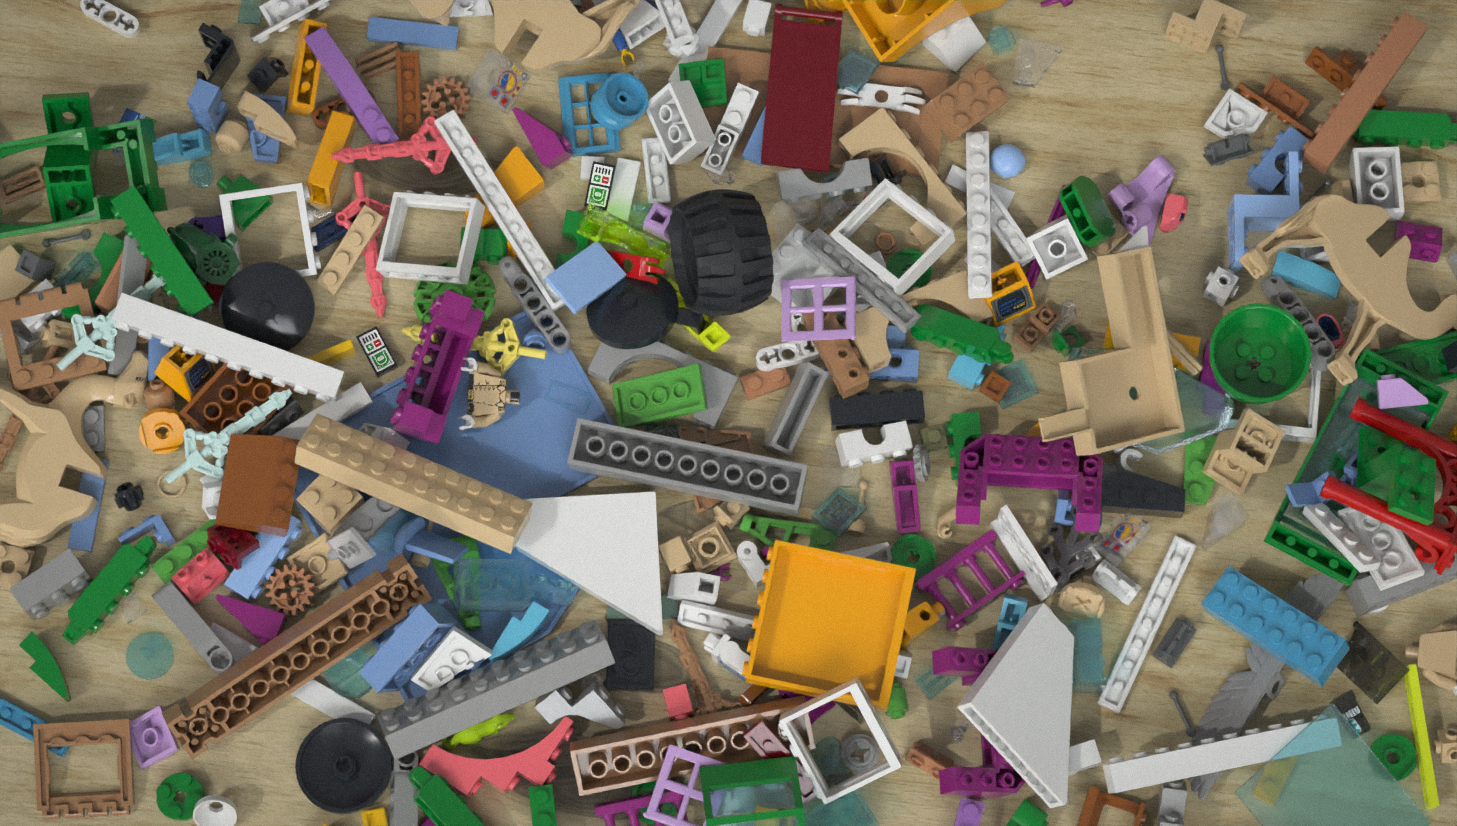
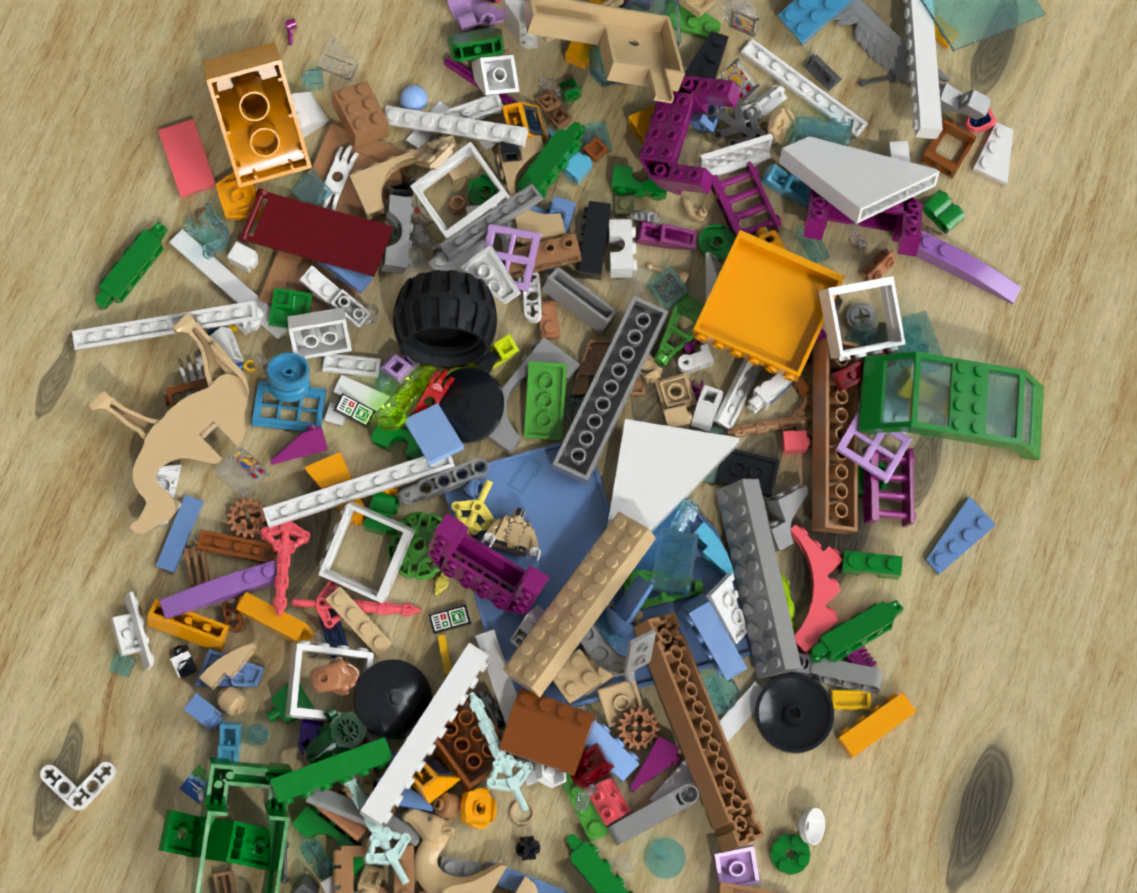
camera: 80 degrees left, 0 degrees up
medium blue bracket [118,514,176,547] -> none
black piece [197,23,240,90] -> none
none -> nougat head [310,657,360,695]
none -> tan piece [414,139,455,170]
none -> white wing [460,246,521,304]
none -> black slope [501,141,522,162]
none -> clear arm [575,784,597,812]

